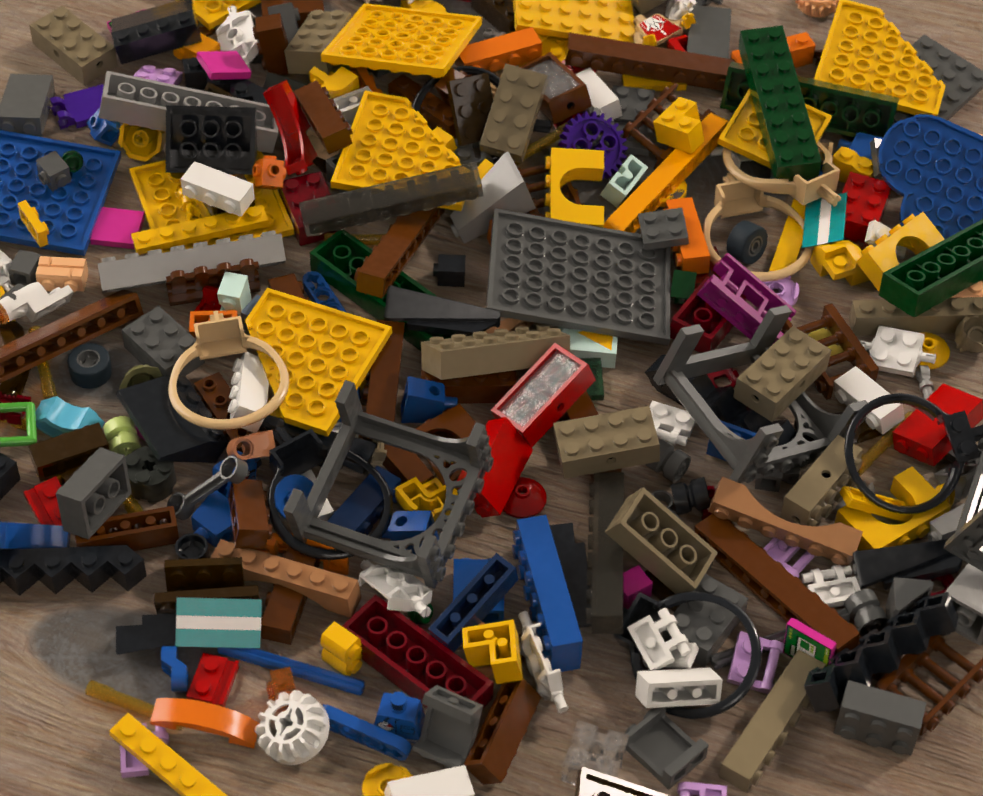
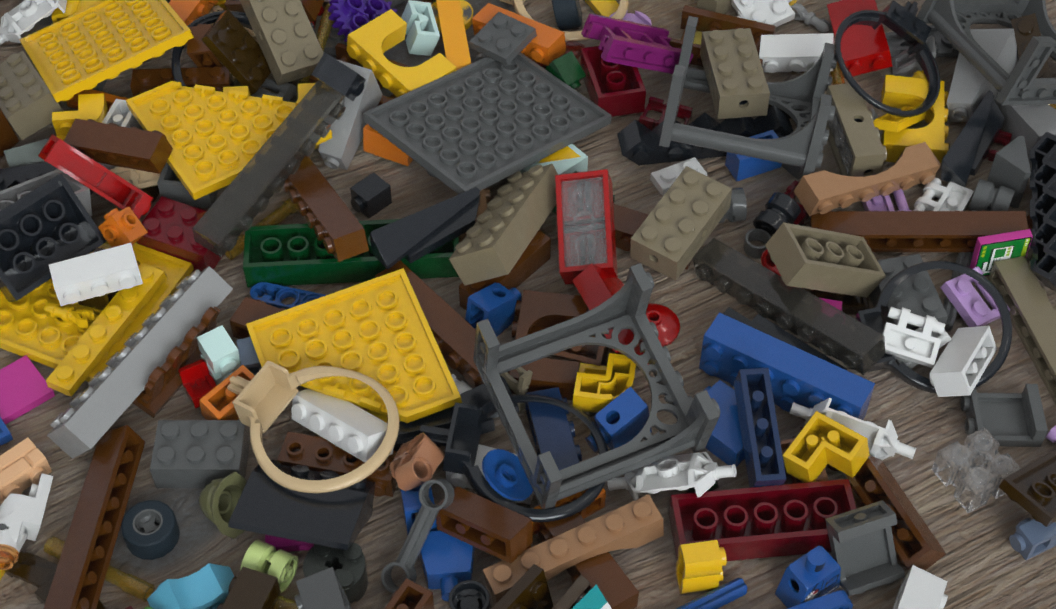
camera: 45 degrees left, 0 degrees up
none -> black slope [311,52,366,101]

